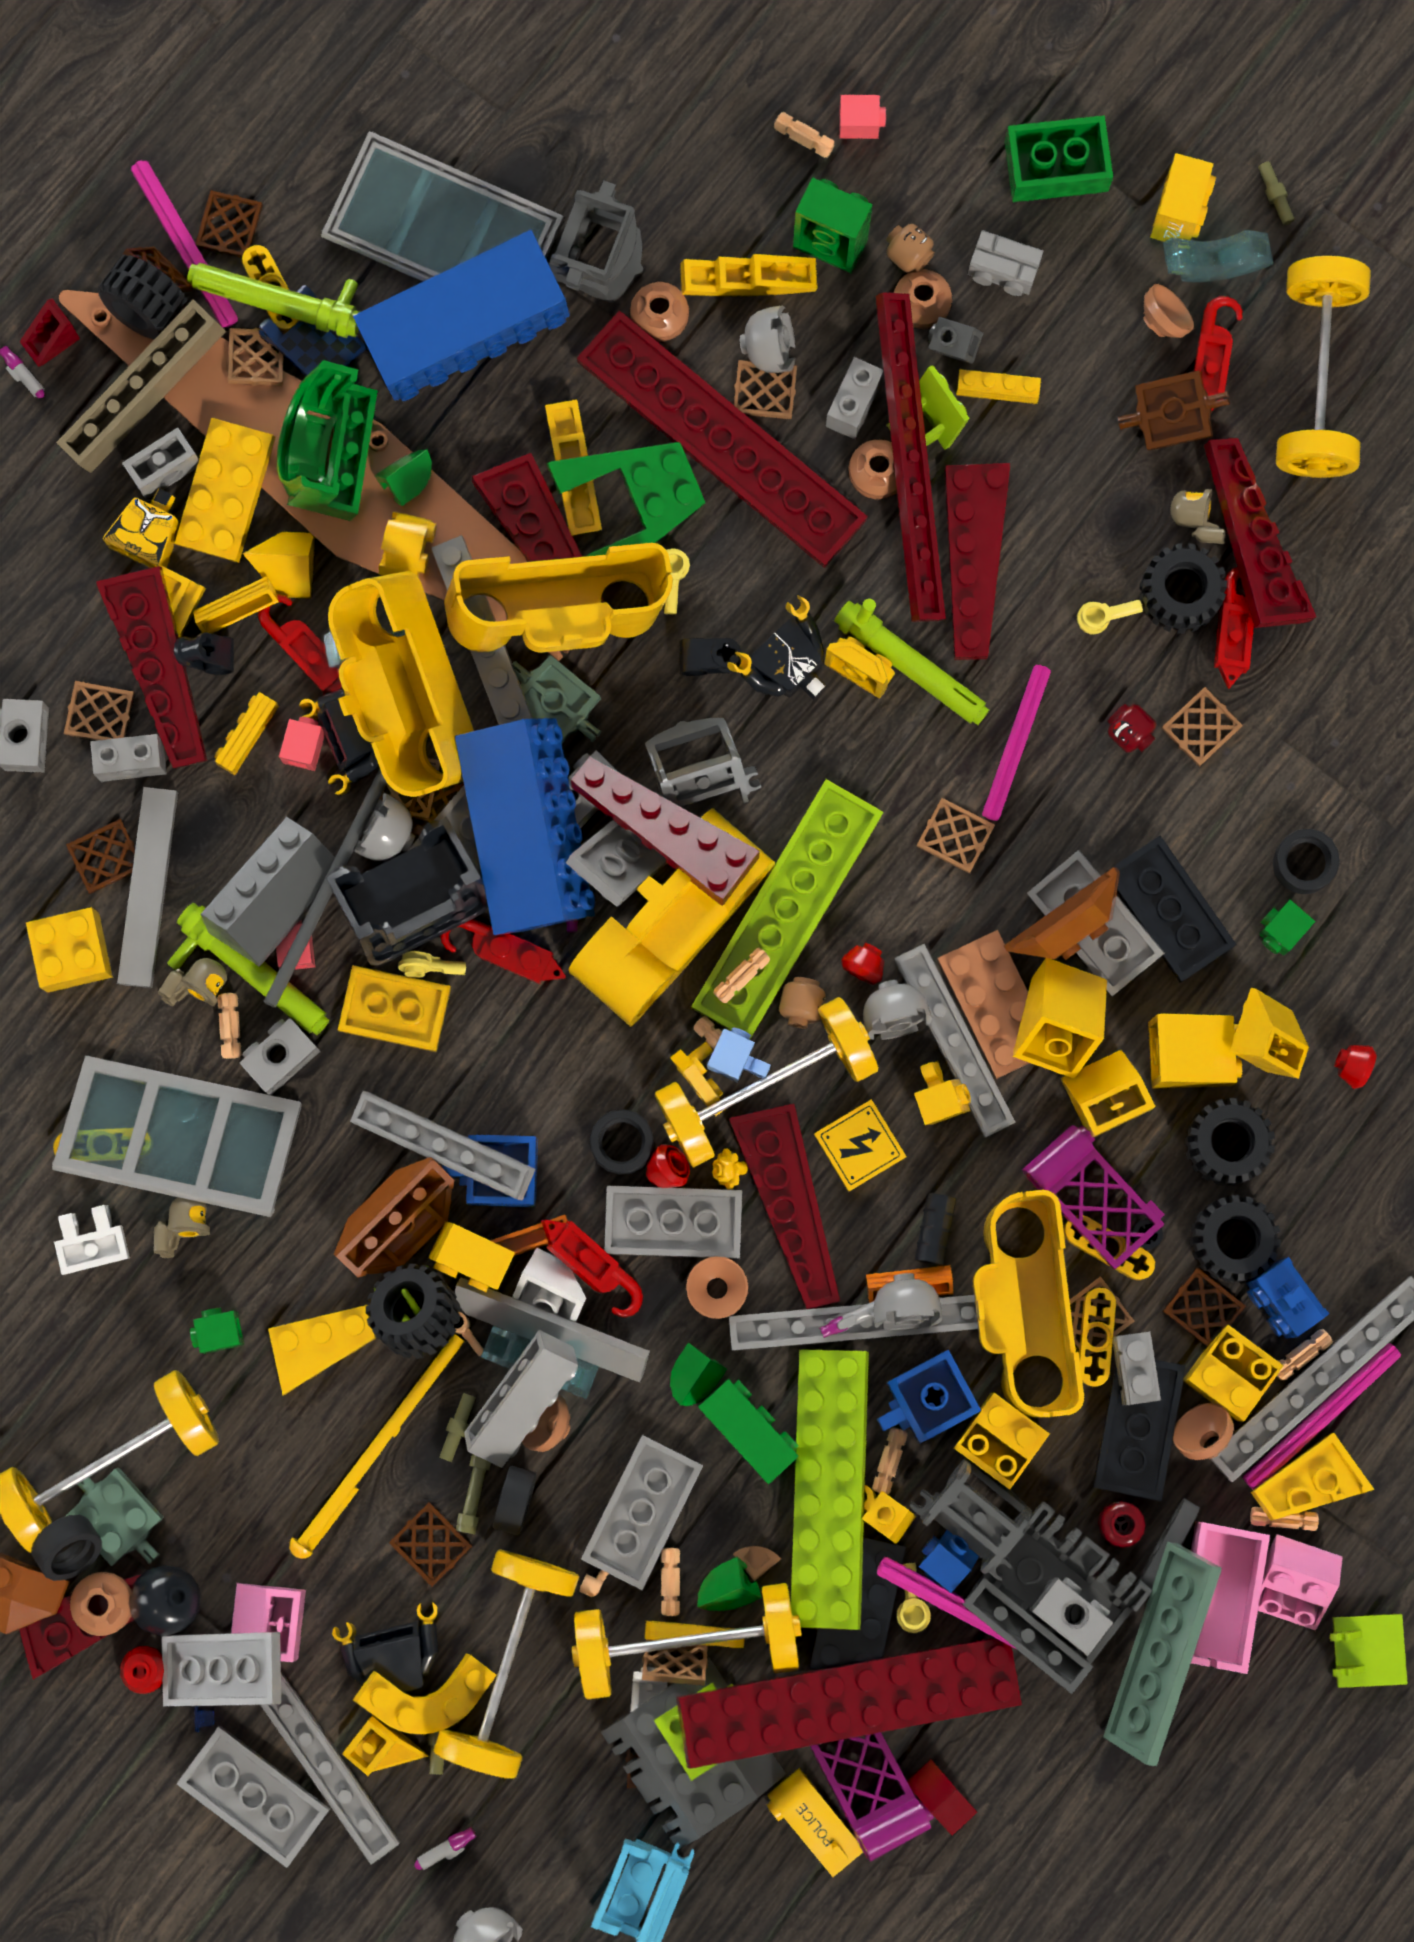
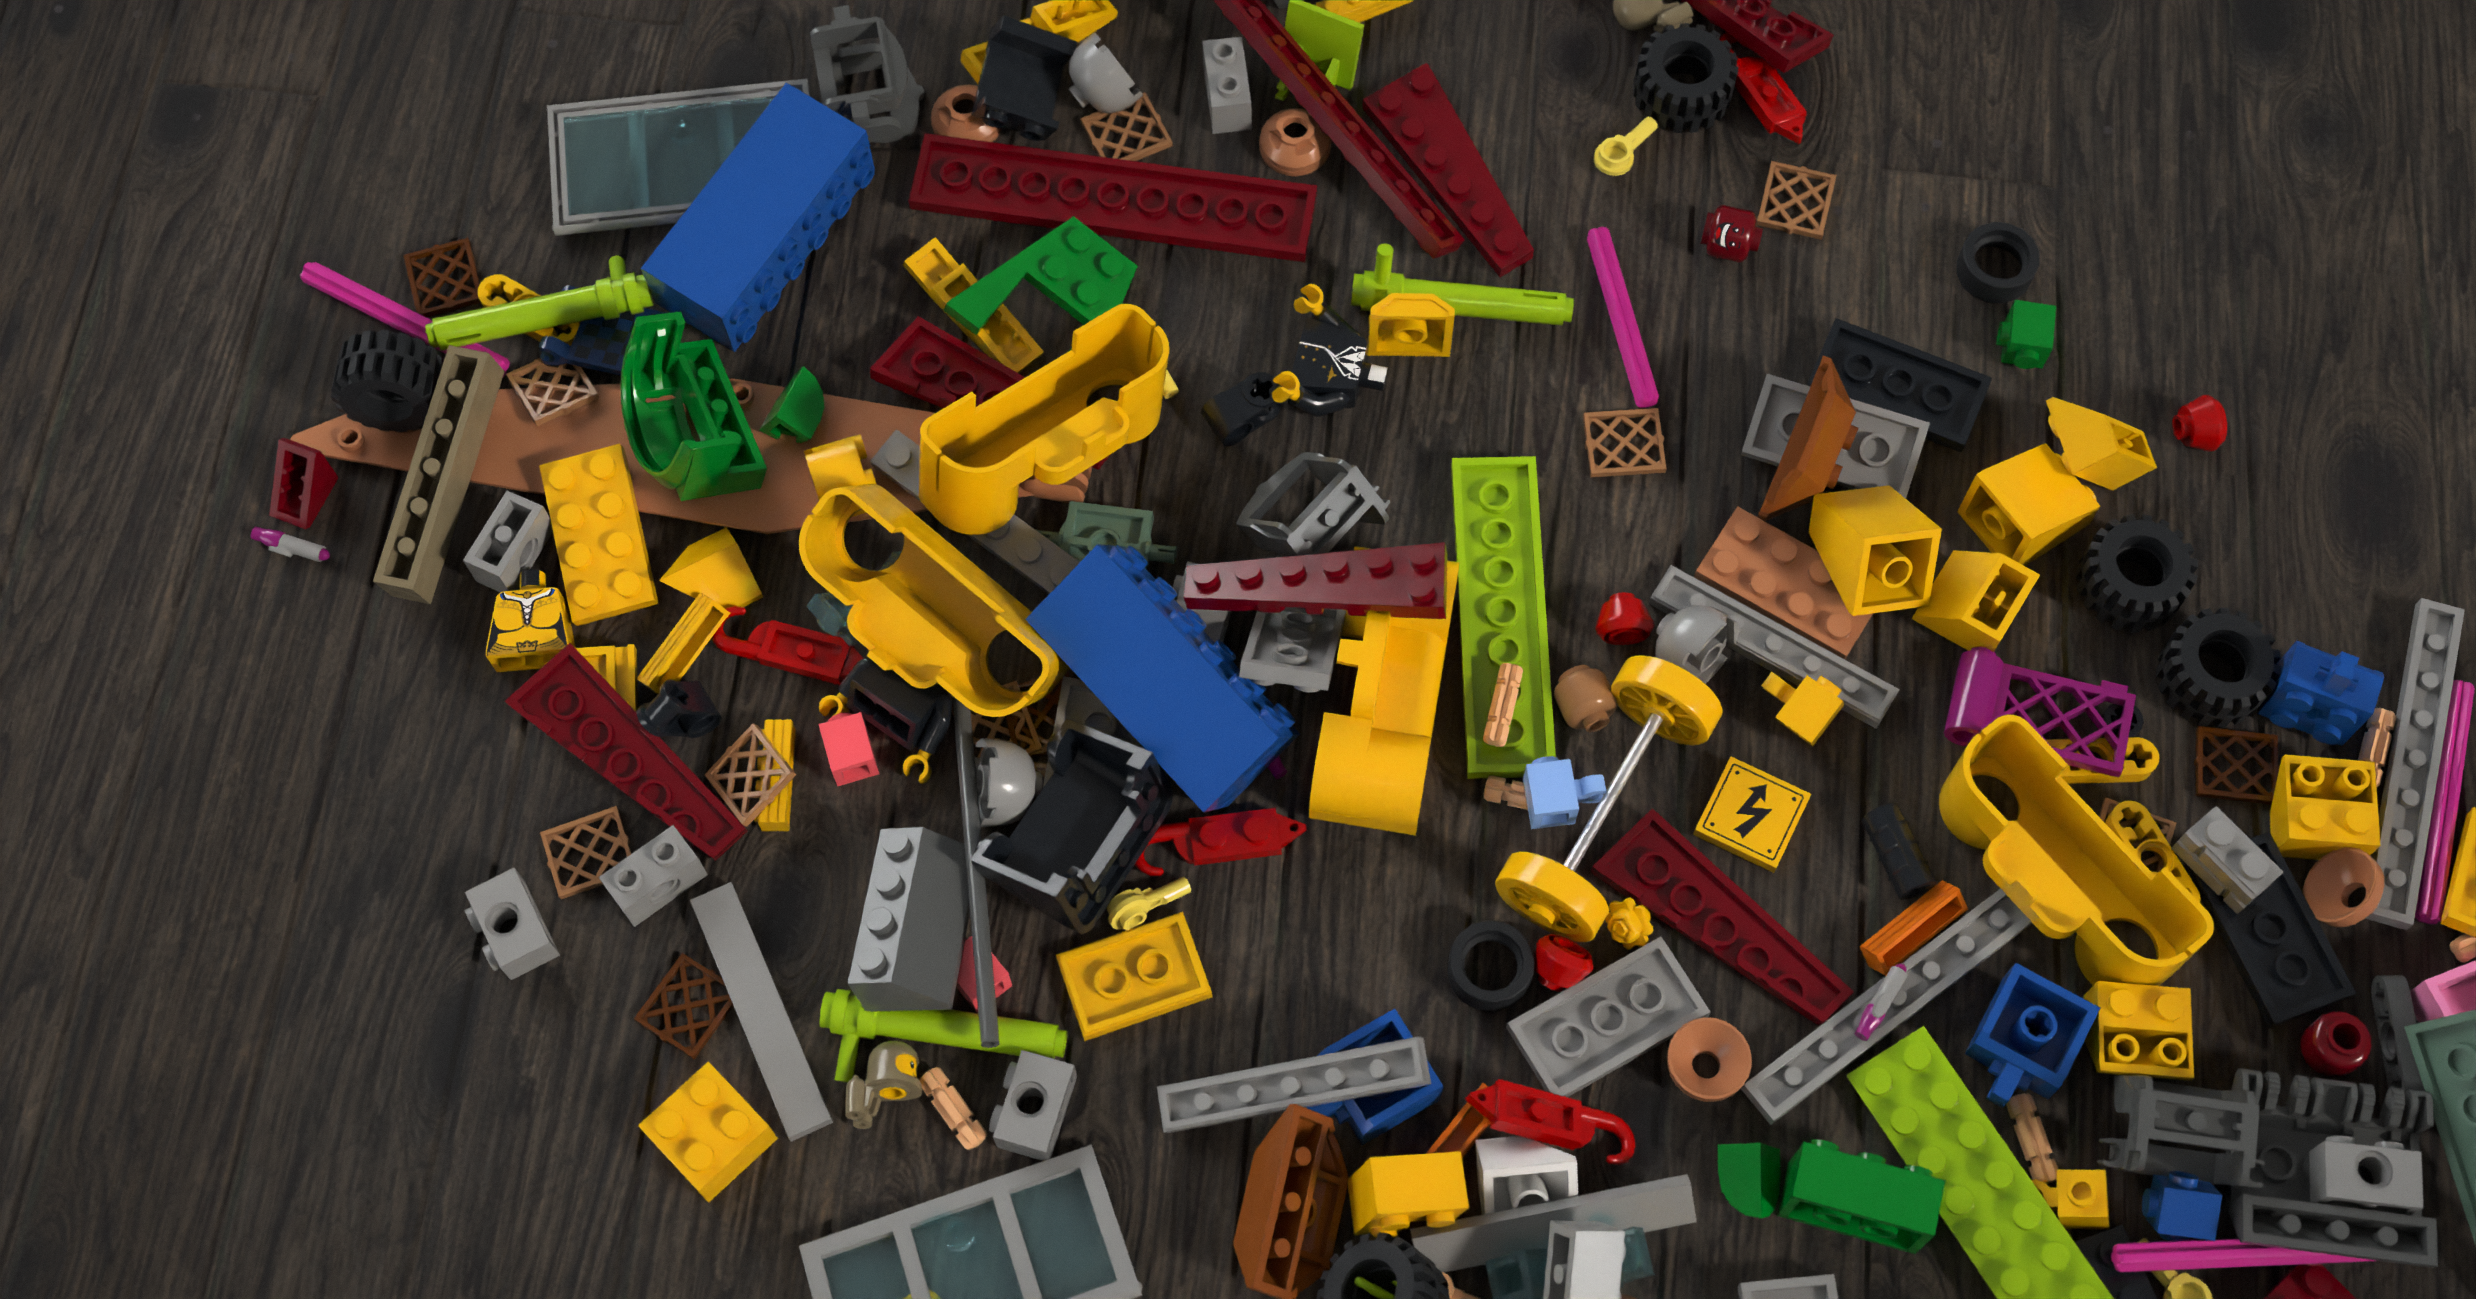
camera: 30 degrees left, 15 degrees down
yellow plate [670,1041,725,1116] -> none
light grey cylinder [874,1273,943,1330] -> none
none -> medium nougat window [704,723,796,827]
none -> black panel [971,15,1077,141]

